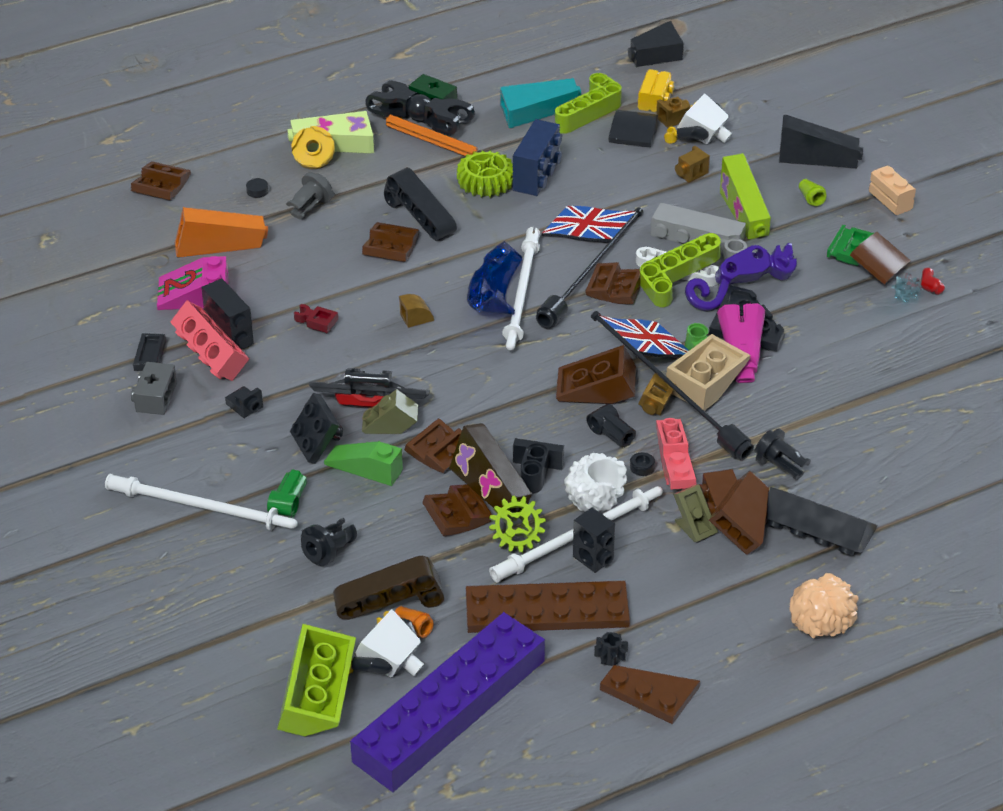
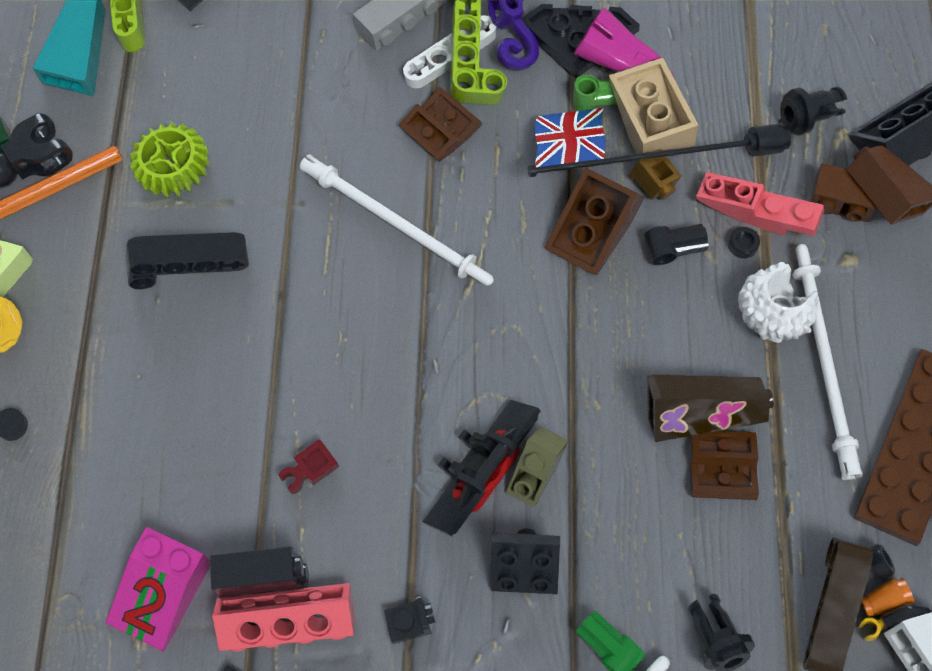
camera: 55 degrees left, 25 degrees up
orange slope [175,207,268,257] -> none
dark grey piece [286,172,335,219] -> none
bright green slope [324,441,403,486] -> none
reddish brown slope [362,222,419,262] -> none
pearl gold brick [399,294,434,328] -> none
reddish brown slope [404,418,462,473] -> none
clear blue windscreen [467,241,523,315] -> none
lime gear [489,496,546,553] -> none
dark blue brick [513,119,562,196] -> none
black tile [513,438,564,494] -> none
flag [536,206,644,328] -> none
black brick [573,507,615,573] -> none
olive slope [673,484,718,542] -> none
none -> black tile [870,544,895,580]

